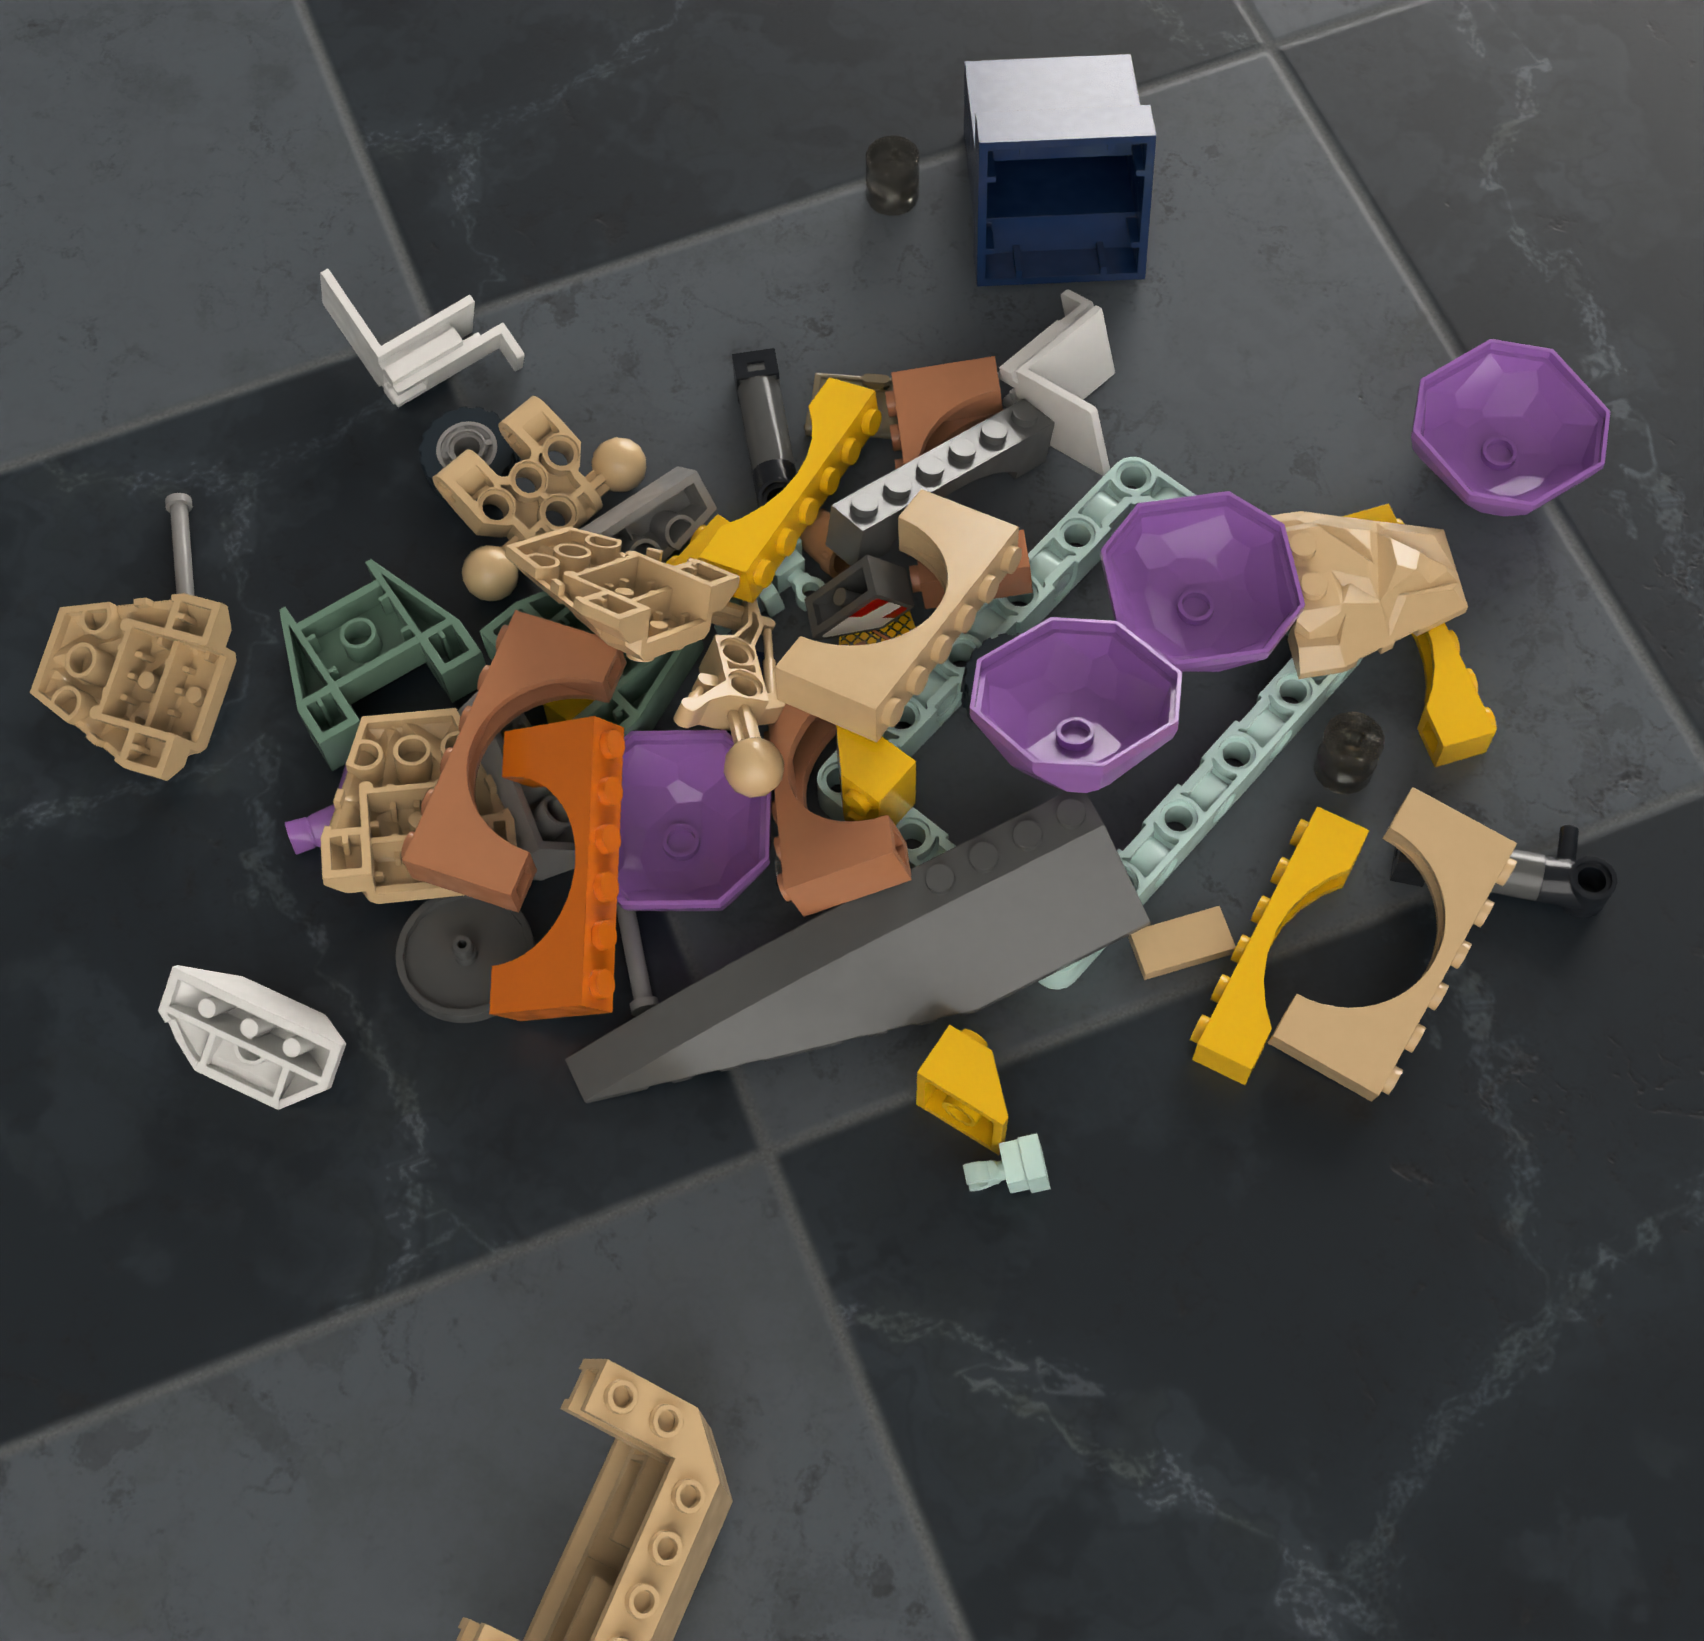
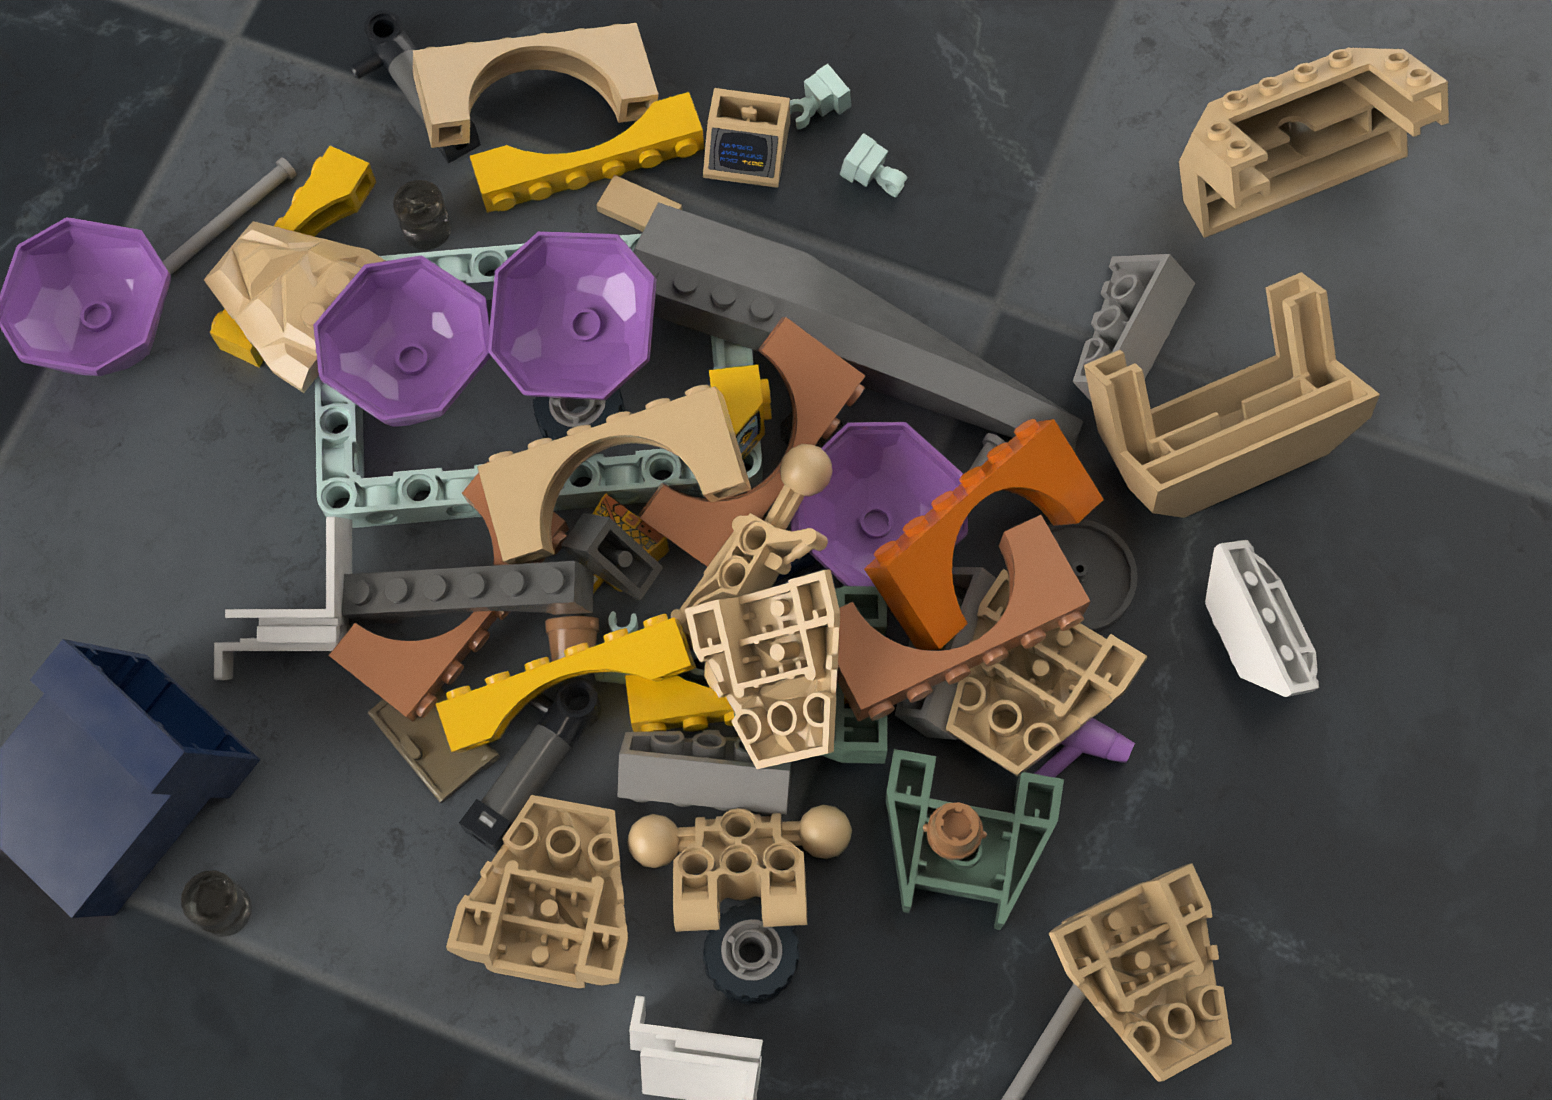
camera: 135 degrees left, 5 degrees up
yellow slope [916,1024,1008,1155] -> none
none -> light grey bar [162,157,297,275]
none -> tan wedge [446,795,629,989]
none -> tan slope [703,88,790,188]
none -> light aqua piece [790,64,851,129]
none -> medium nougat piece [923,802,987,860]
none -> light grey wedge [1073,254,1195,401]
none -> tan wedge [1084,272,1380,518]

